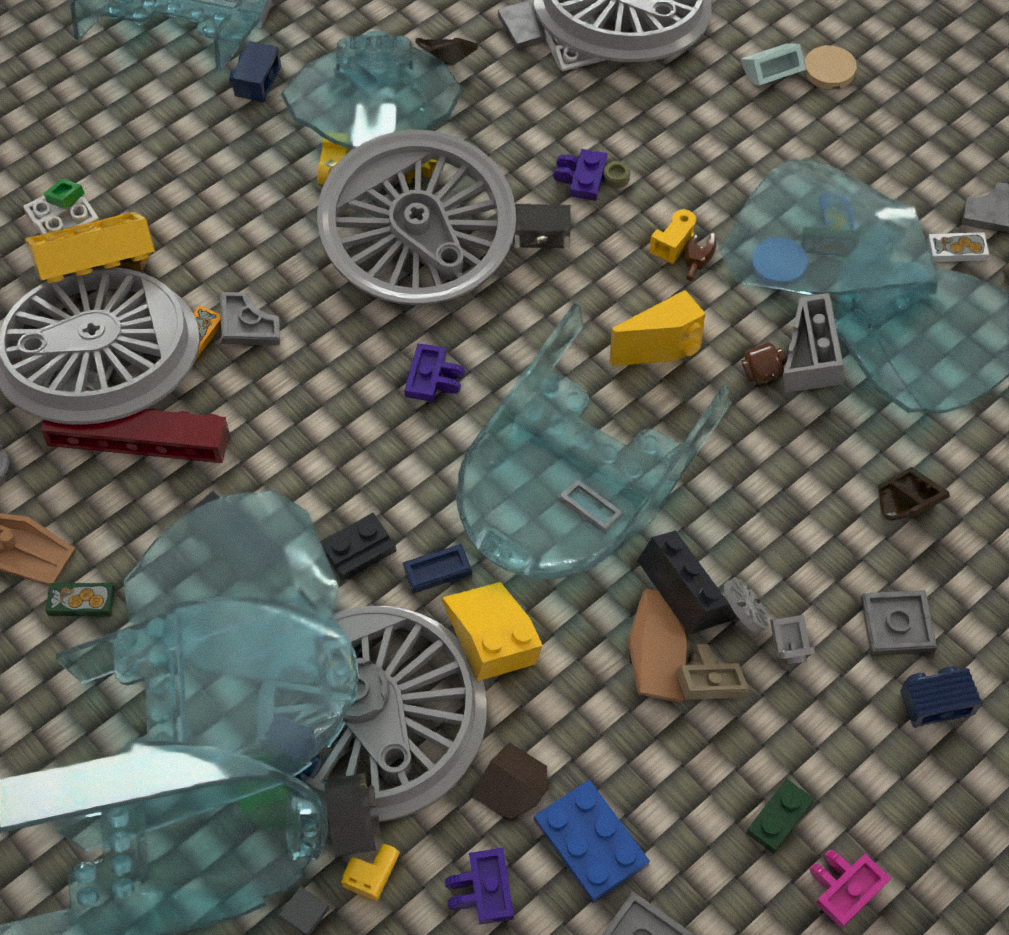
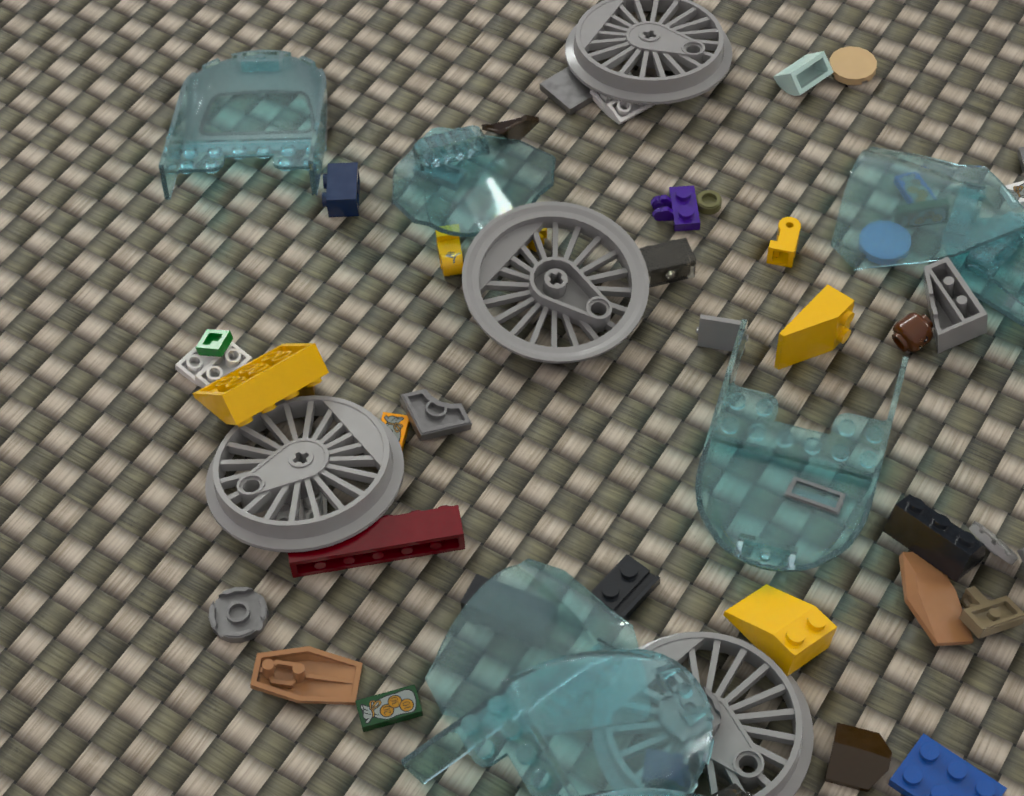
camera: 15 degrees left, 5 degrees down
dark blue tile [403,544,472,594] -> none
dark purple hinge [404,343,465,402] -> none
reddish brown hand [685,233,716,281] -> none
none -> light grey piece [696,314,749,354]

